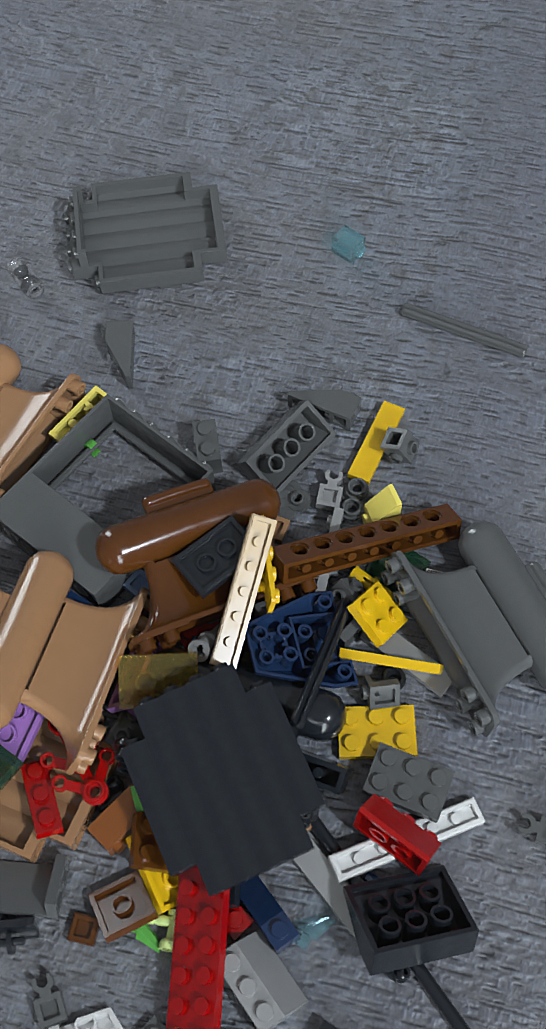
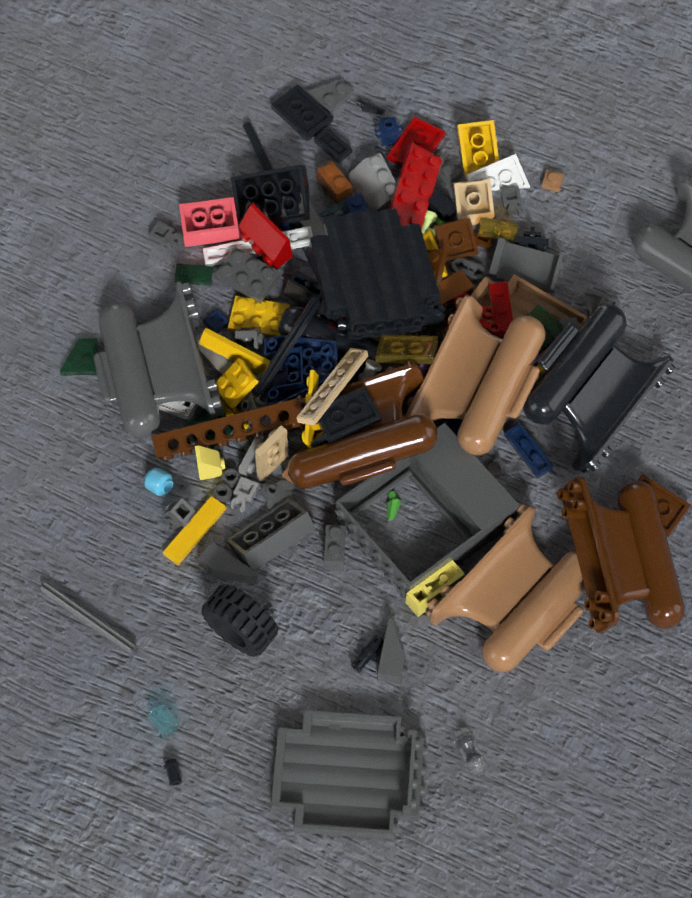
camera: 170 degrees left, 0 degrees up
none -> medium azure head [144,467,173,496]
none -> black pin [164,758,182,786]
none -> clear green plate [174,263,214,286]
none -> coral brick [179,197,239,247]
none -> black tyre [201,584,278,657]
none -> dark blue tile [203,309,229,334]
none -> tan plate [255,426,289,481]
none -> dark orange brick [316,161,352,206]
none -> black pin [351,634,384,673]
none -> black brick [428,190,457,222]
none -> dark grey beam [451,258,486,283]
none -> tan slope [453,179,495,225]
none -> clear yellow panel [478,217,518,242]

